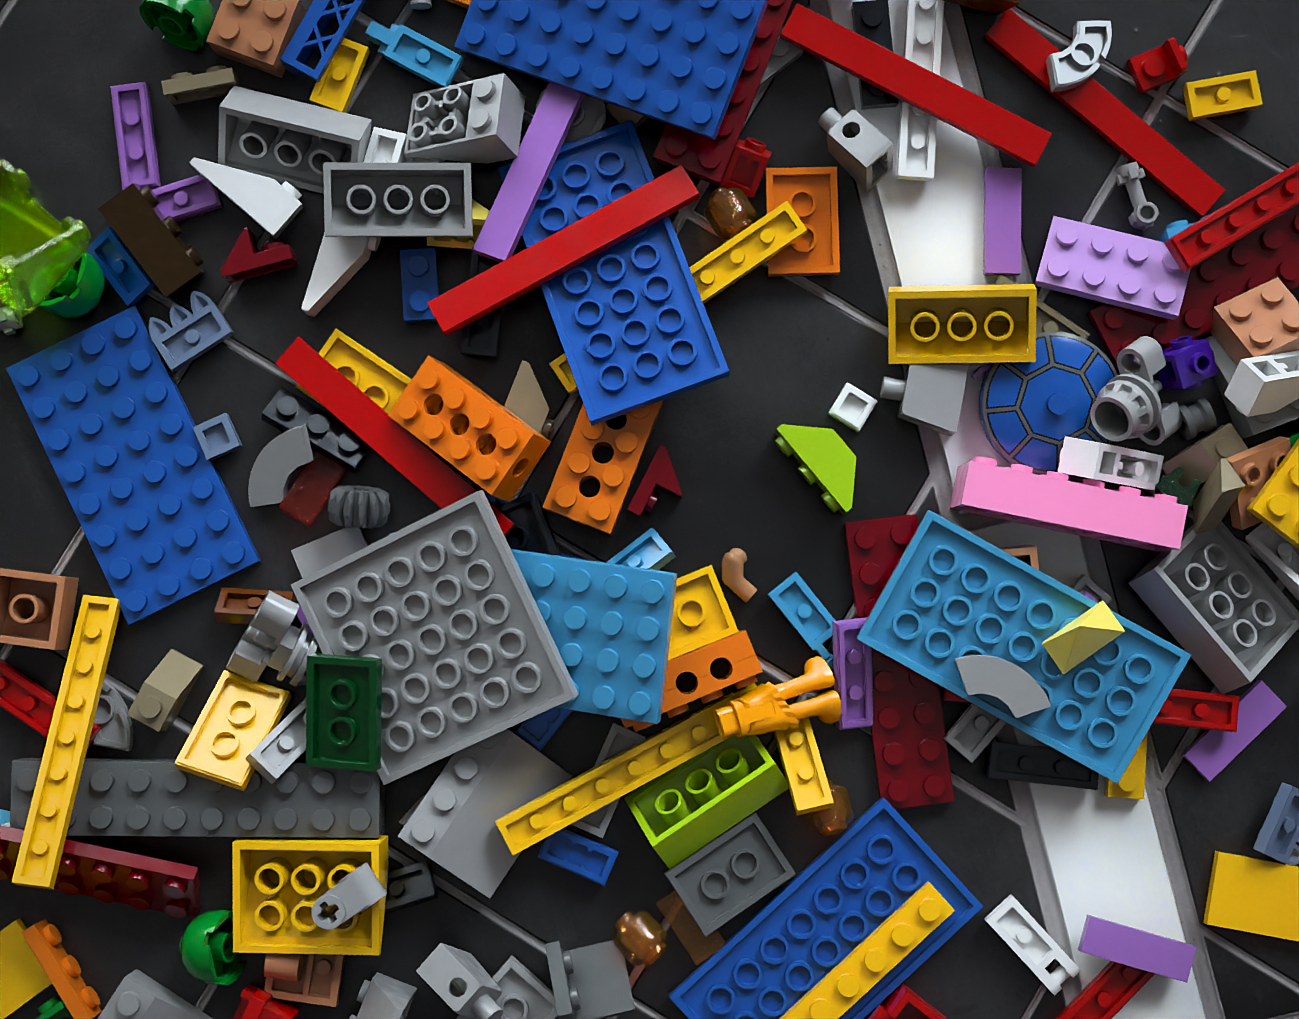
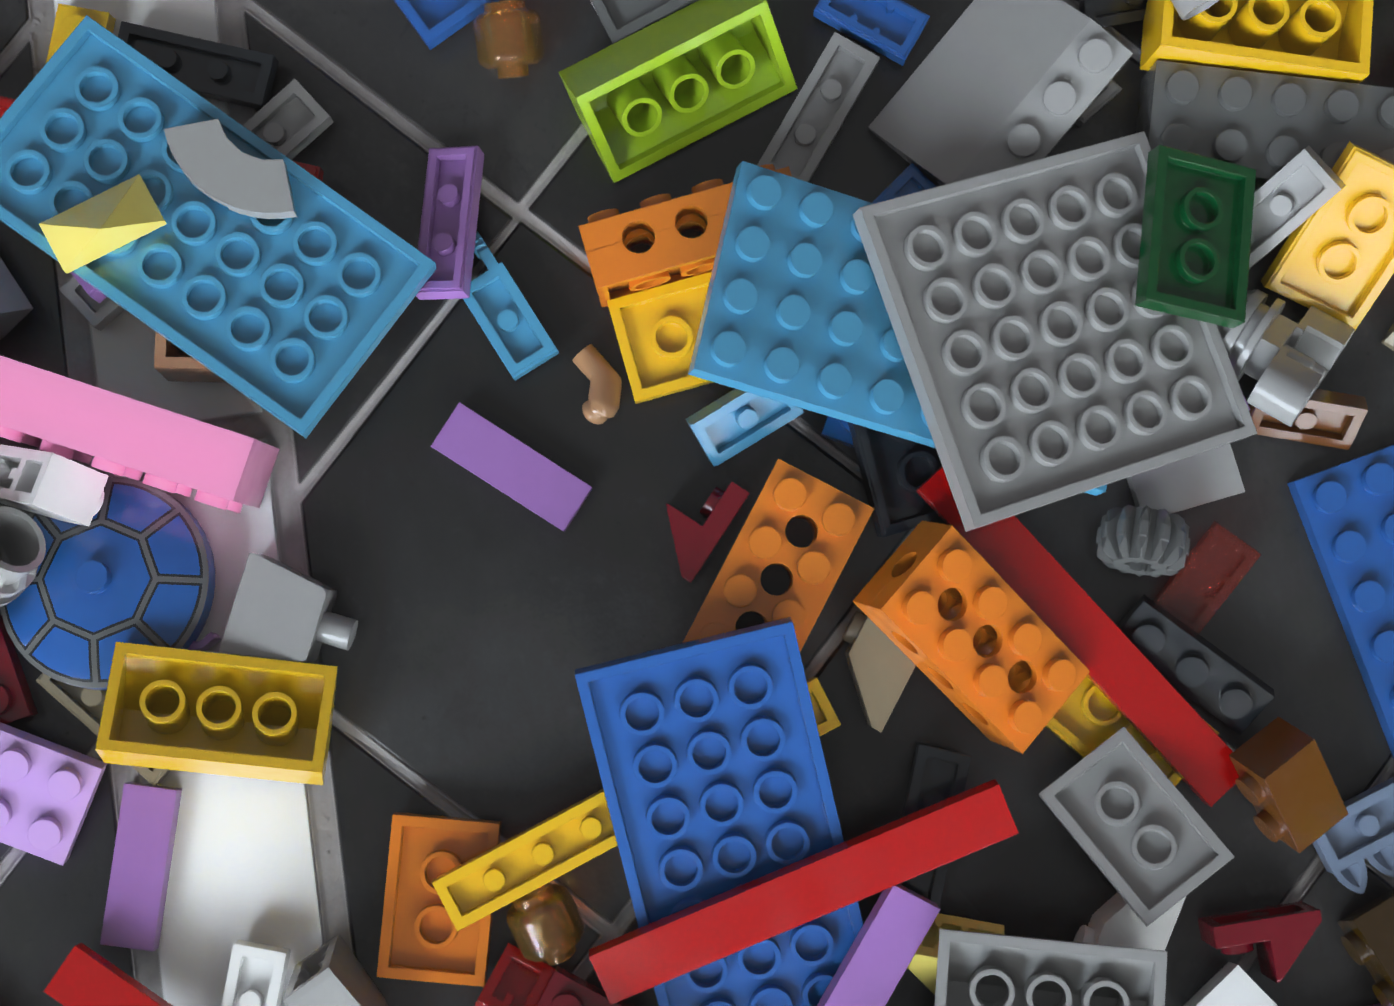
camera: 175 degrees left, 0 degrees up
sand blue plate [192,413,243,461] -> none
light grey tile [248,425,314,507] -> none
blue plate [400,248,440,323] -> none
yellow plate [495,683,757,855] -> none
light orange piece [714,656,841,738] -> none
yellow plate [773,717,834,815] -> none
lime slope [774,424,856,514] -> none
white tile [828,382,877,432] -> none
dark red plate [844,514,954,809] -> none
none -> medium lavender tile [431,402,593,532]
none -> light grey plate [1039,727,1235,927]
none -> reddish brown brick [1229,716,1348,853]

